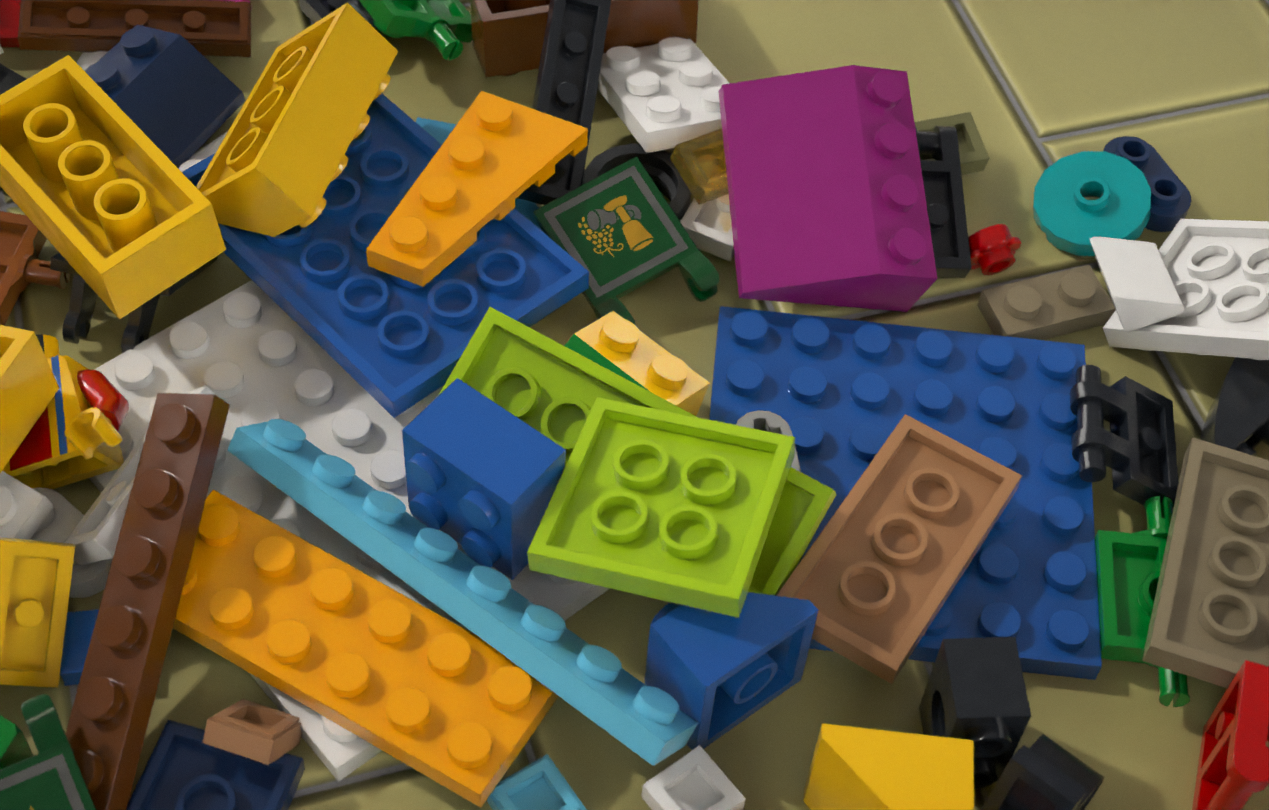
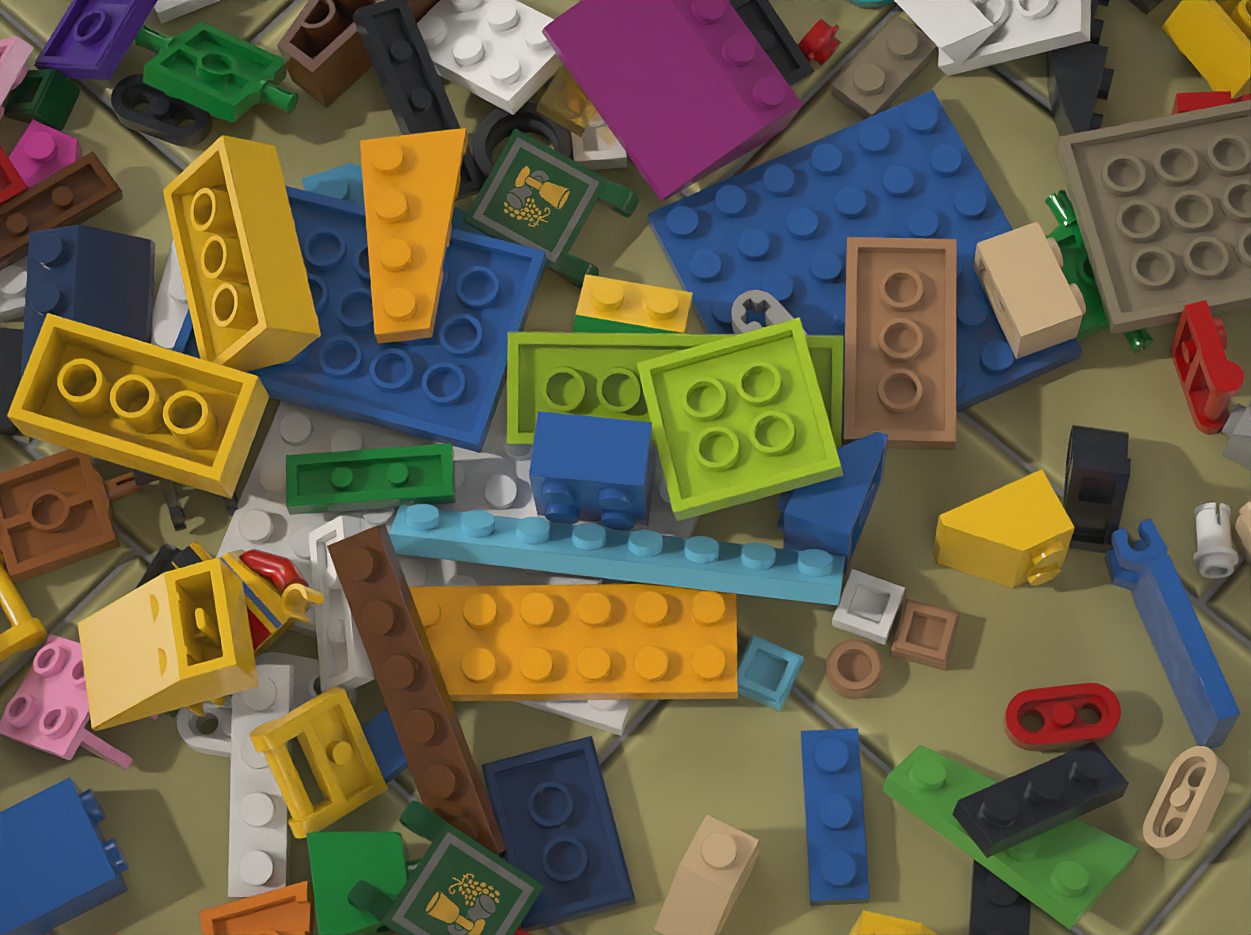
camera: 20 degrees left, 15 degrees up
medium nougat tile [203,699,302,765] -> none
black brick [919,637,1031,789] -> none
black plate [1070,365,1179,507] -> none
none -> green plate [286,443,456,515]
none -> tan brick [973,221,1086,359]

